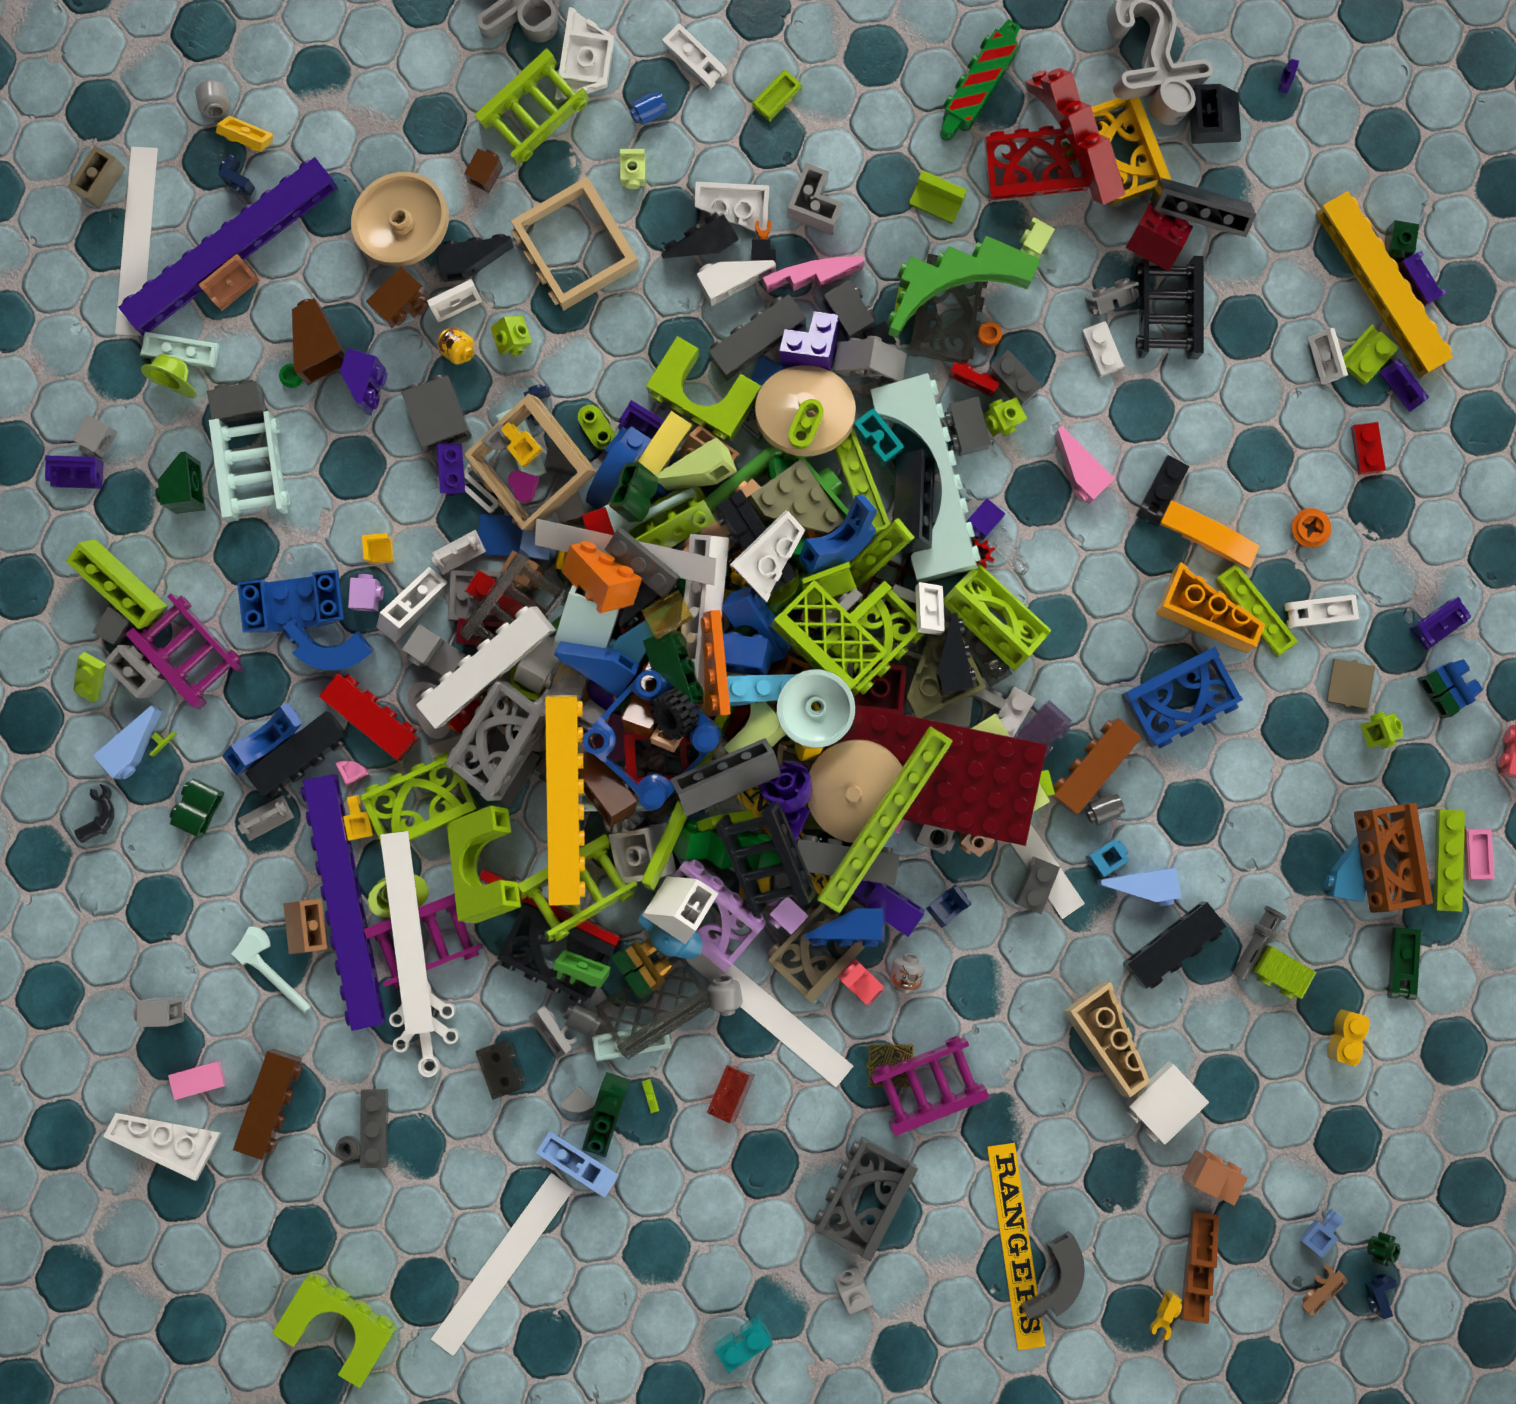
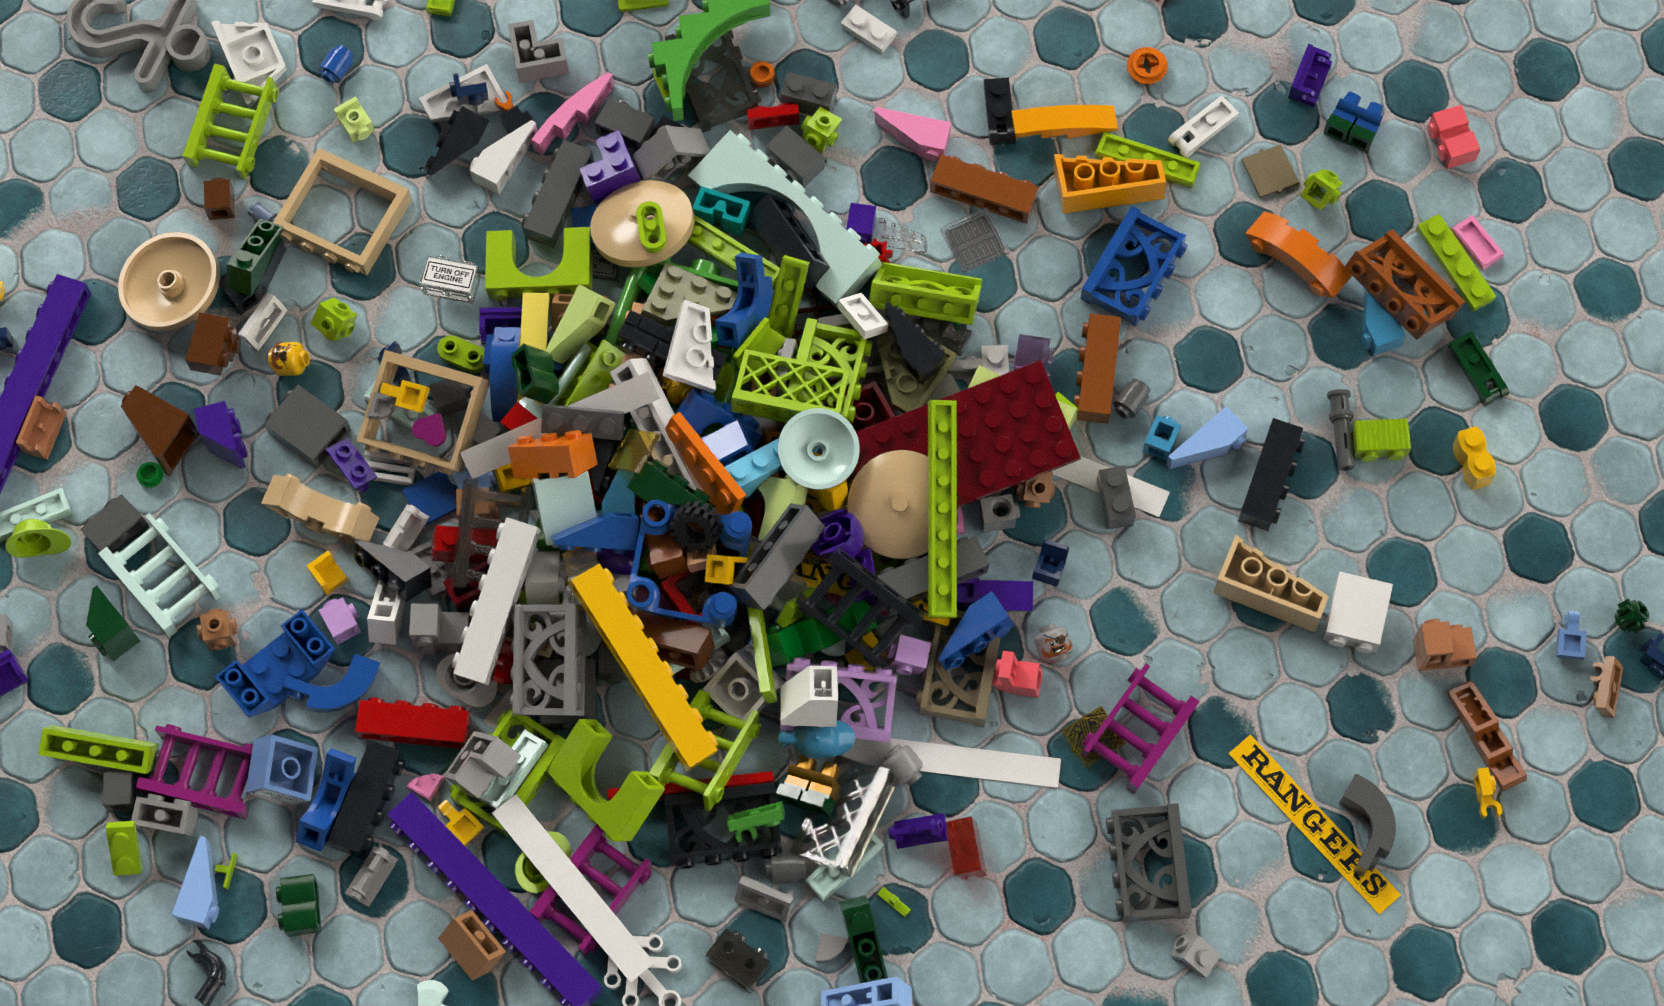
camera: 30 degrees left, 15 degrees down
none -> medium nougat brick [197,609,238,650]
none -> dark green slope [226,219,284,296]
none -> medium blue brick [246,734,318,806]
none -> sand blue pin [248,202,278,223]
none -> tan brick [261,474,379,544]
none -> black slope [354,539,432,602]
none -> brick [420,256,481,304]
none -> light grey brick [443,731,521,798]
none -> dark blue bracket [449,73,489,106]
none -> light aqua tile [478,730,548,810]
none -> yellow panel [705,554,748,584]
none -> dark purple hinge [888,813,948,849]
none -> dark orange brick [930,154,1039,224]
none -> clear tile [940,207,1010,274]
none -> orange brick [1245,212,1352,298]

